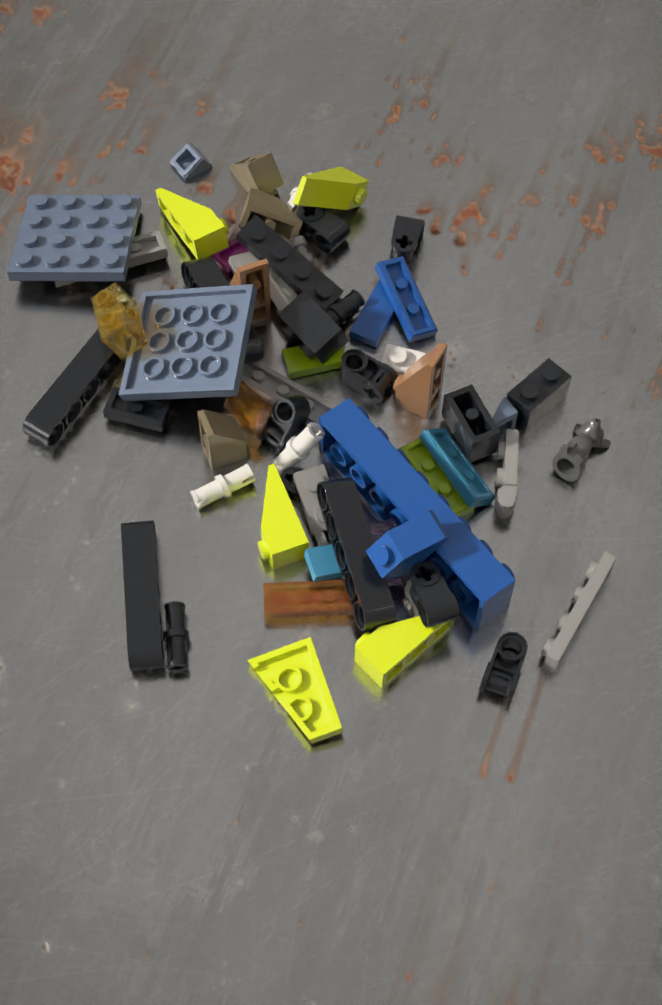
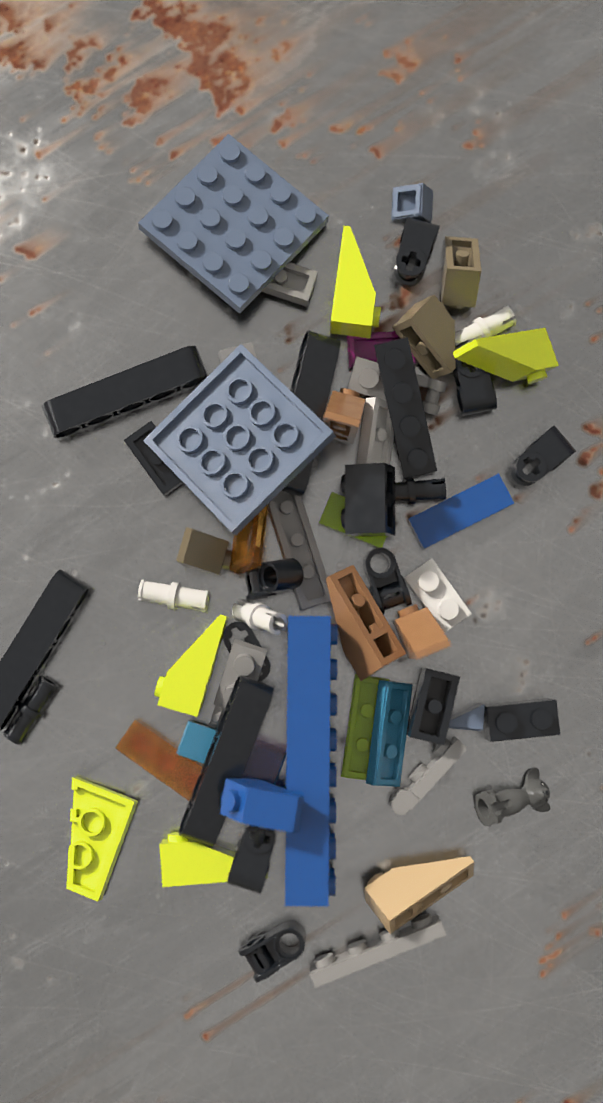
camera: 35 degrees right, 25 degrees up
clear yellow brick [91,282,148,359] -> none
blue tile [375,256,438,343] -> none
none -> medium nougat slope [326,565,406,681]
none -> tan slope [364,856,474,934]
none -> black piece [394,217,440,287]

